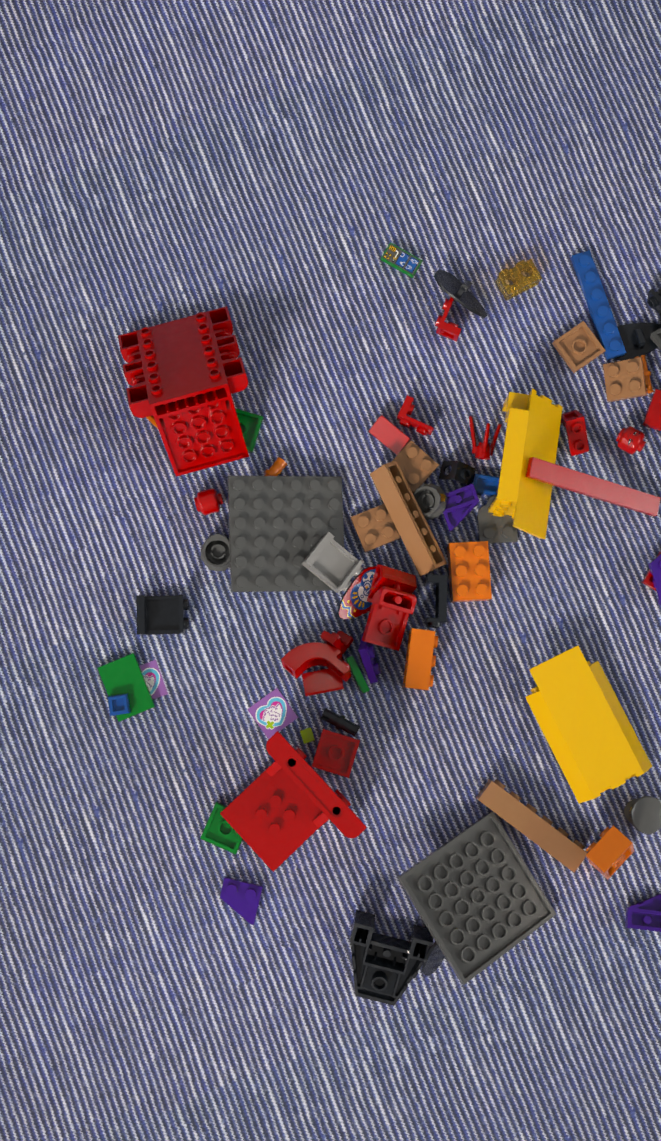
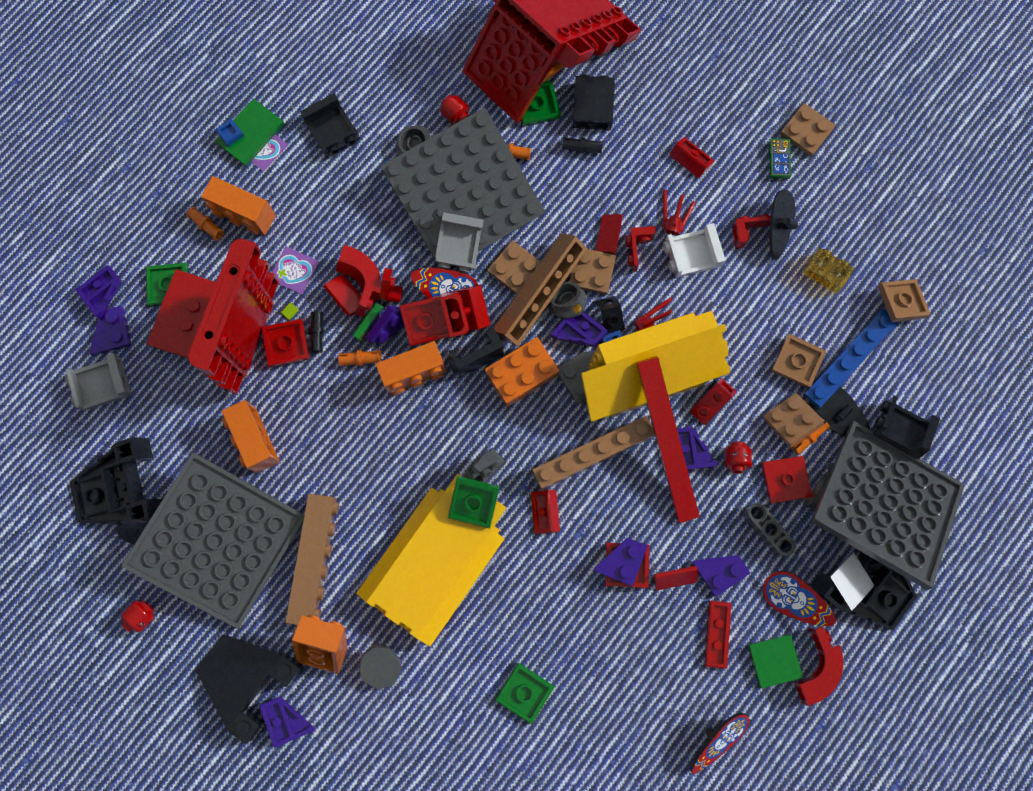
camera: 60 degrees right, 5 degrees down
none -> light grey panel [65,353,132,411]
none -> dark purple wing [75,265,122,319]
none -> red head [121,600,155,633]
none -> orange pin [186,207,224,241]
none -> black wedge [196,634,305,744]
none -> orange brick [201,176,276,236]
none -> orange brick [222,400,280,473]
none -> orange pin [338,350,382,366]
none -> green tile [448,476,500,528]
none -> dark grey piece [462,448,506,483]
none -> red slope [531,490,560,534]
none -> medium nougat brick [532,416,655,491]
none -> black pin [562,137,603,154]
none -> black panel [572,74,615,130]
none -> red plant [661,189,696,236]
none -> white panel [663,223,726,278]
none -> red slope [669,137,714,178]
none -> dark purple wing [677,427,718,470]
none -> medium nougat plate [779,103,836,157]
none -> medium nougat plate [878,279,931,322]

